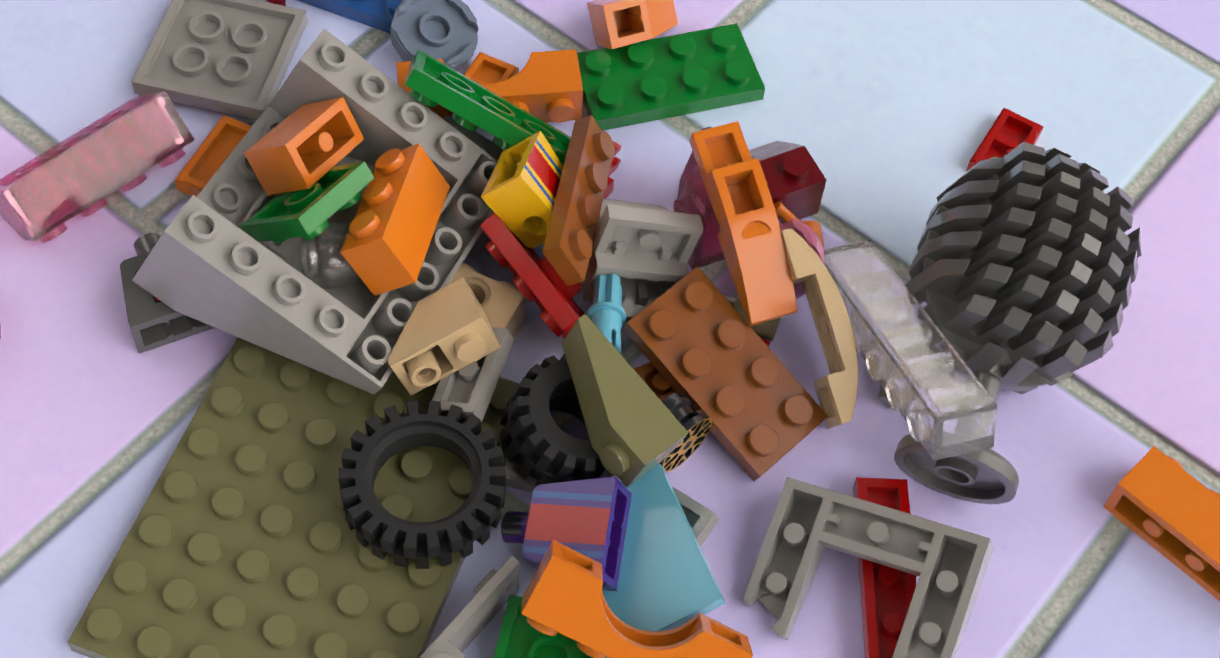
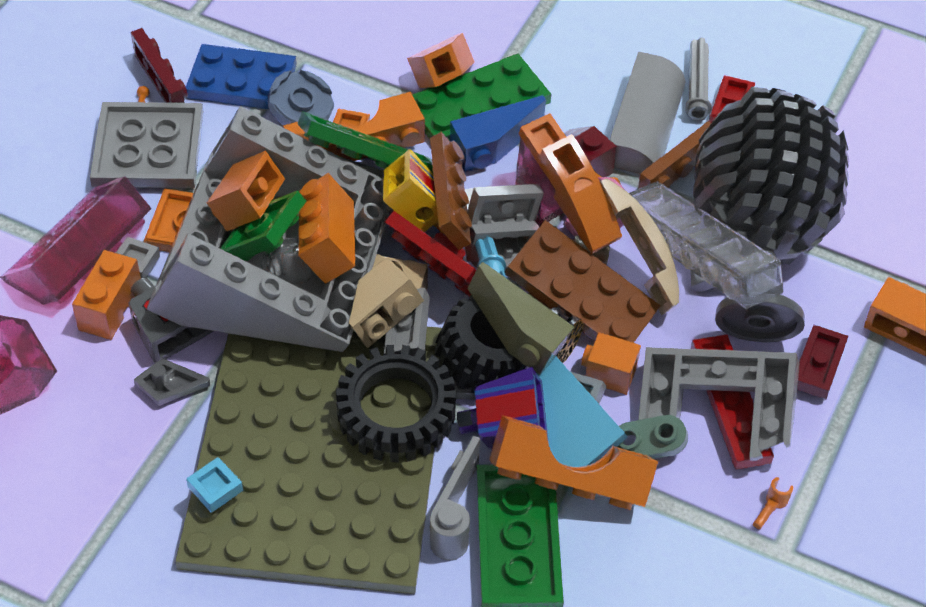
camera: 10 degrees left, 5 degrees down
none -> orange brick [72,250,141,340]
none -> light grey plate [116,236,160,278]
none -> flat silver piece [133,358,210,406]
none -> medium azure plate [186,457,243,513]
none -> blue slope [450,95,546,172]
none -> orange brick [581,332,641,395]
none -> light grey brick [610,51,686,174]
none -> sand green plate [617,415,689,459]
none -> dark orange plate [637,121,711,203]
none -> light grey axle [685,37,712,121]
none -> dark red plate [797,324,849,400]

